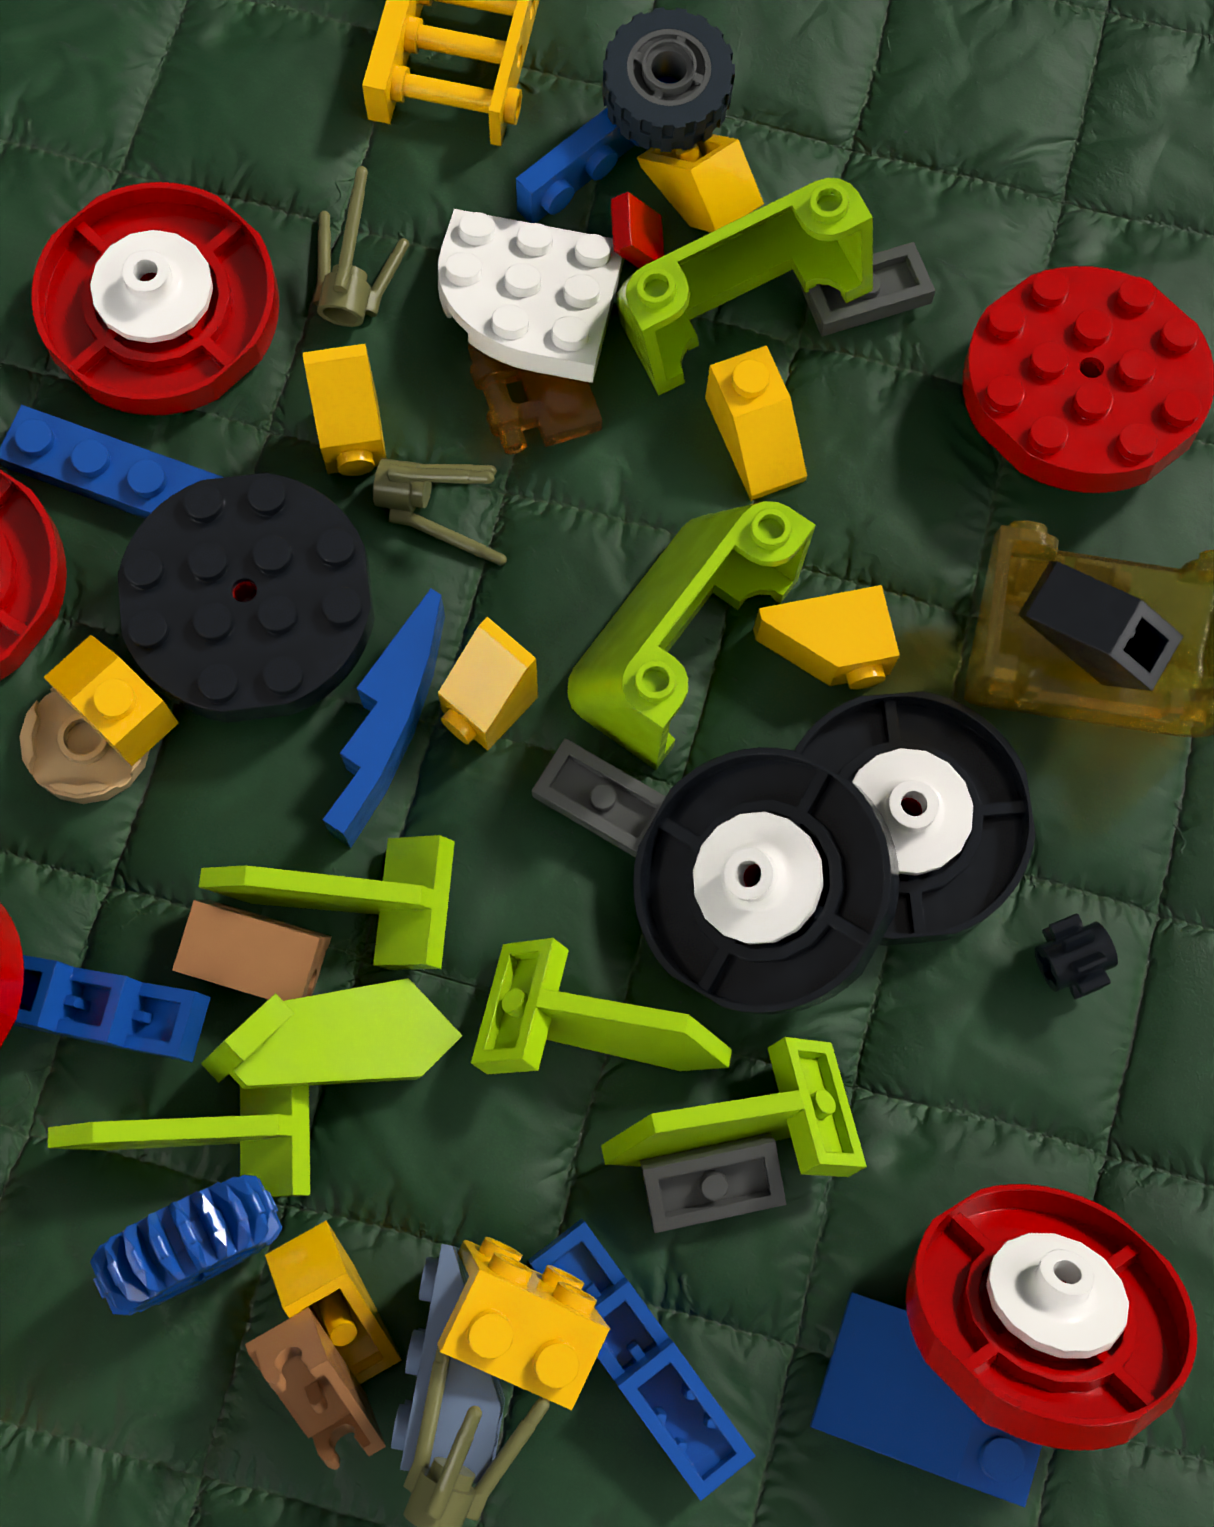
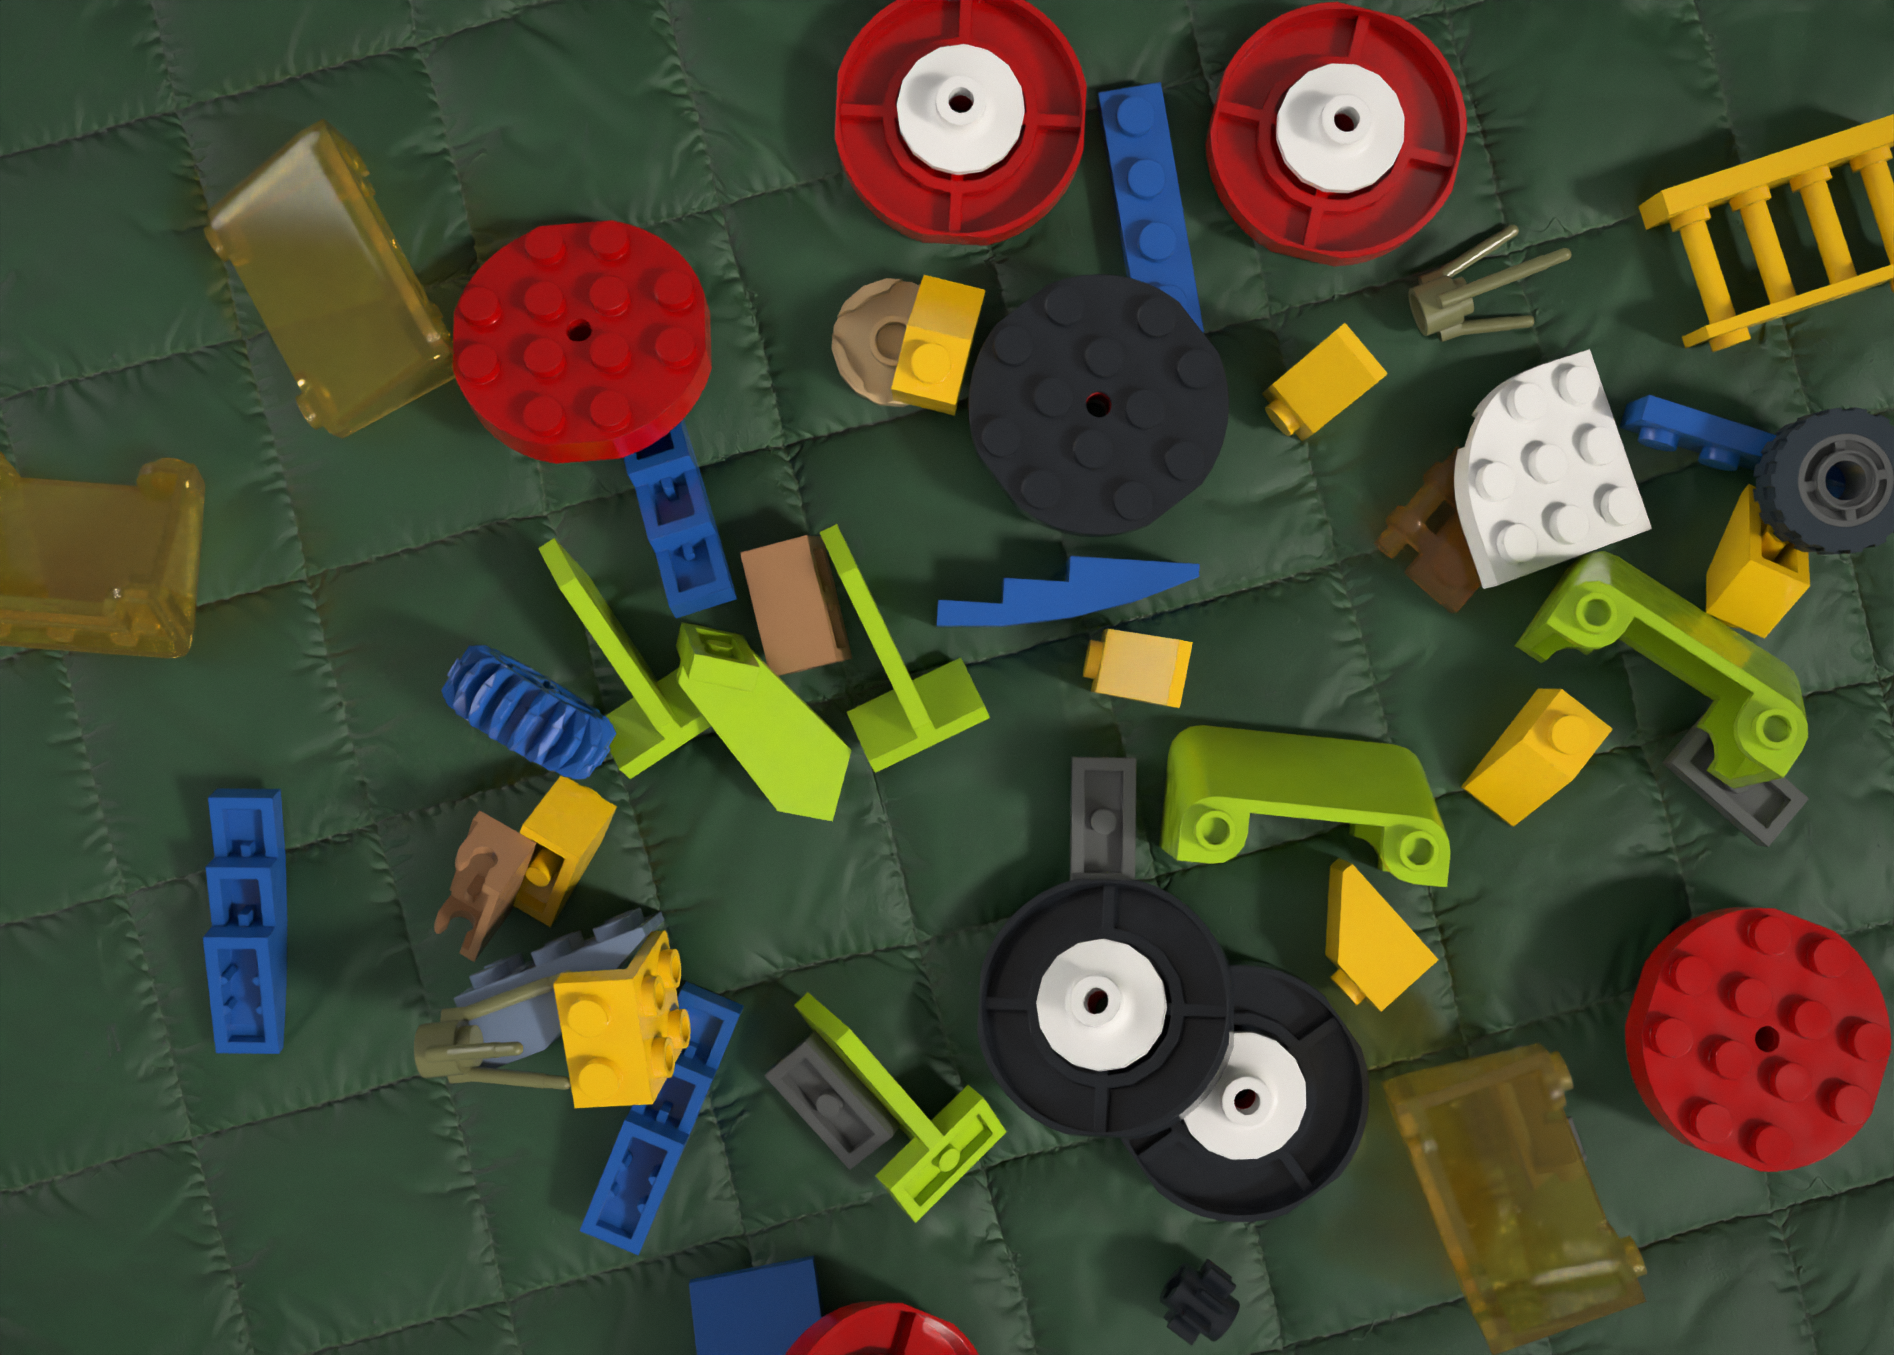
camera: 65 degrees right, 15 degrees up
olive plant [373,458,507,566] -> none
lime piece [471,938,732,1074] -> none
red tile [611,192,664,269] -> none
black slope [1018,561,1184,691] -> none

